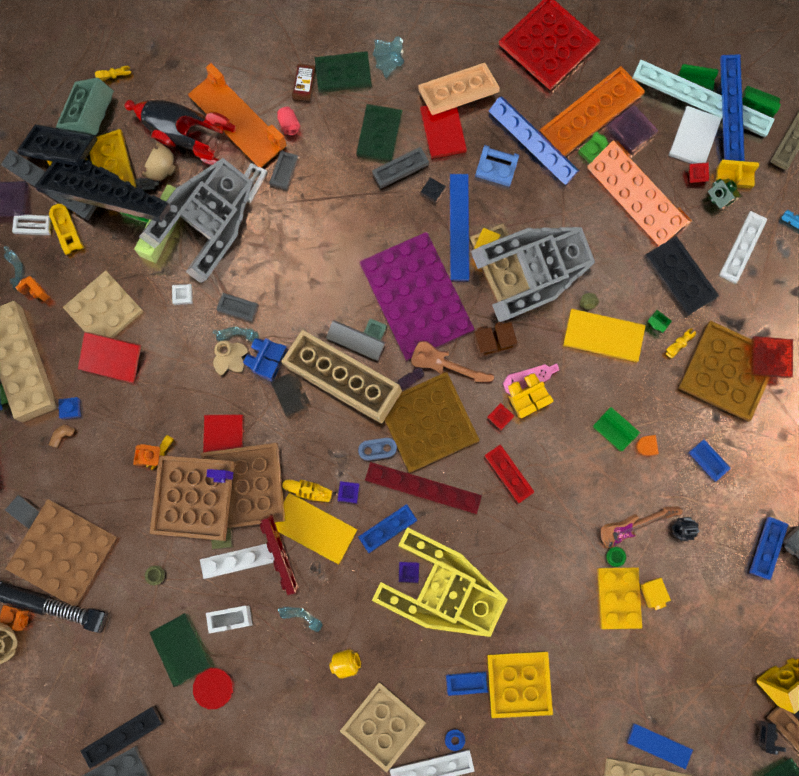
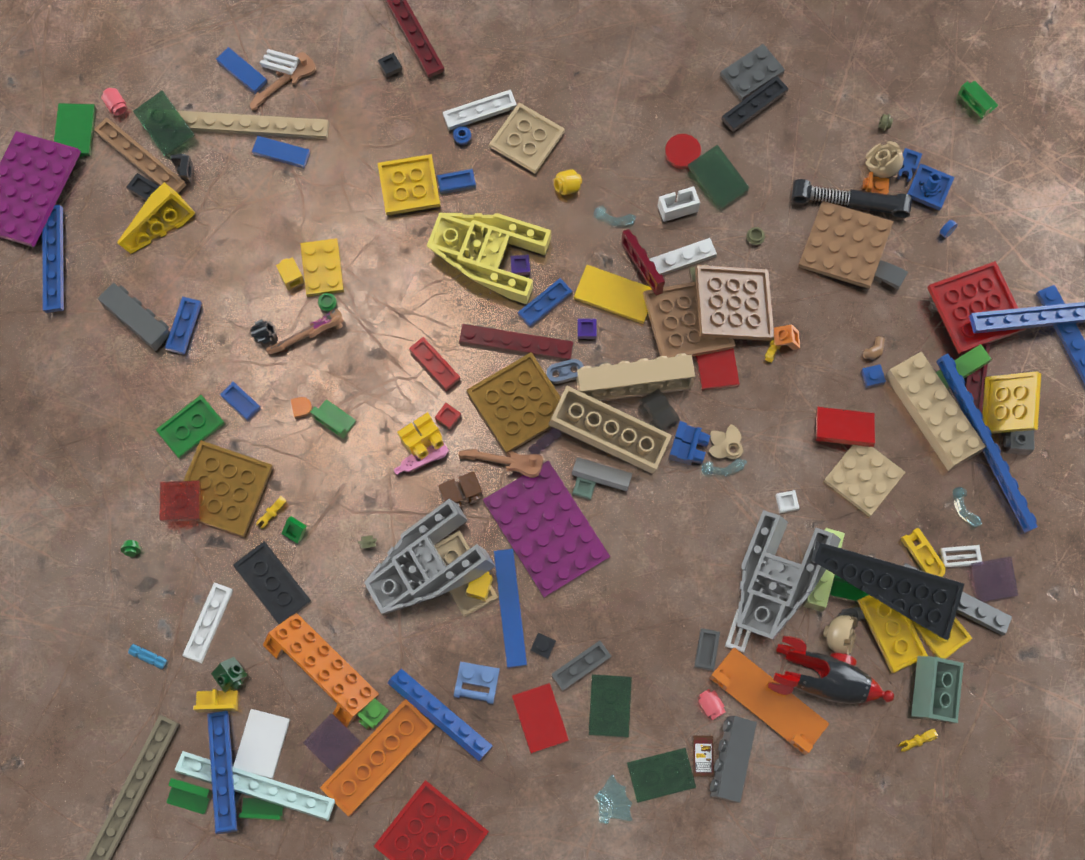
camera: 170 degrees right, 5 degrees down
orange bracket [15,276,50,301] -> none
black tile [17,124,98,167] -> none
dark purple plate [206,469,234,483] -> none
dark grey tile [216,293,259,322] -> none
yellow hinge [283,479,333,502] -> none
light nougat plate [418,62,499,115] -> none
yellow tile [563,309,646,362] -> none
red plate [689,162,709,183] -> none
none -> green tile [156,395,225,460]
none -> tan brick [576,353,695,400]
none -> dark grey brick [710,716,757,803]

